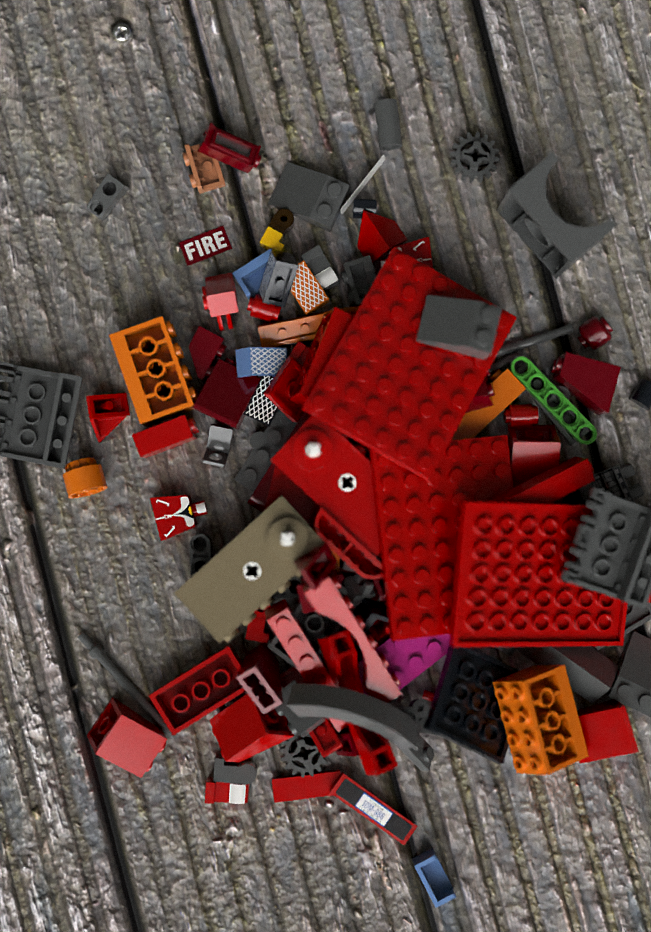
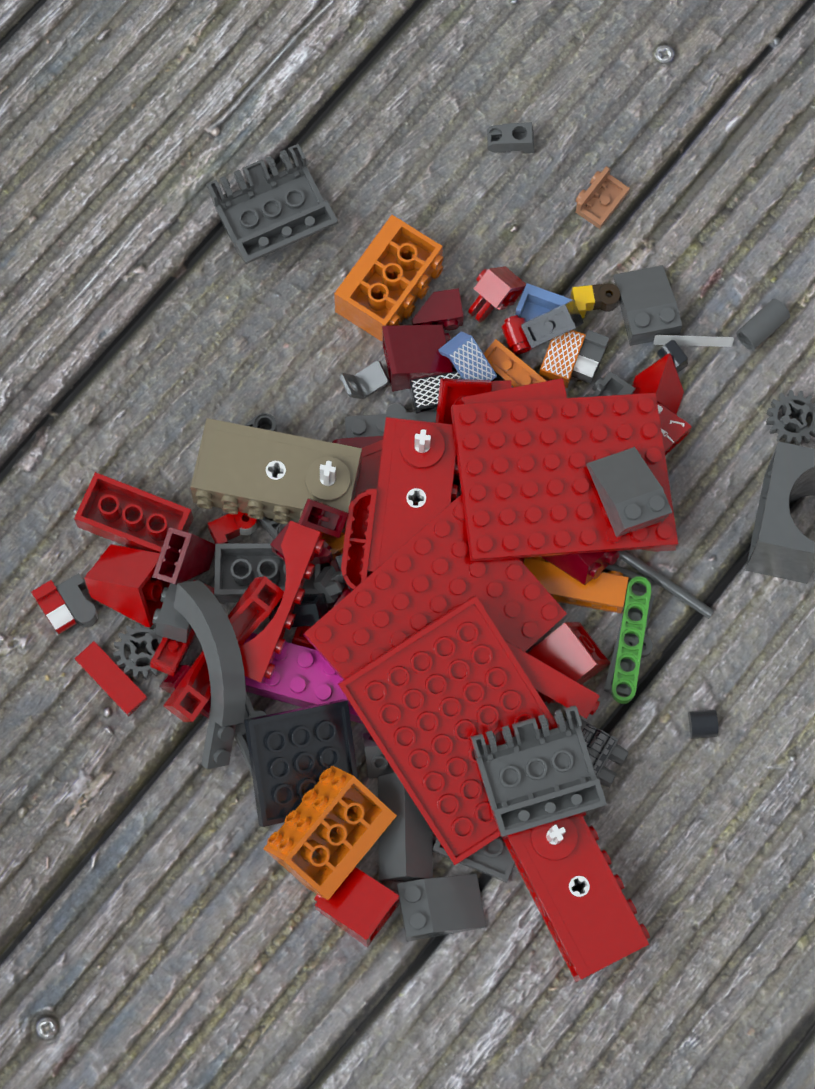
camera: 50 degrees right, 15 degrees down
orange piece [63,457,108,498] -> none
dark grey bar [77,632,178,739] -> none
red slope [86,393,130,443] -> none
slope [87,697,167,778] -> none
red brick [132,415,199,458] -> none
red torso [150,495,208,541] -> none
dark red sticker [179,226,232,266] -> none
dark red window [197,122,262,173] -> none
arch [265,599,348,732] -> none
tile [329,772,418,846] -> none
medium blue panel [412,848,456,908] -> none
red brick [504,404,539,428] -> none
dark red slope [551,352,621,415] -> none
dark red head [577,316,613,350] -> none

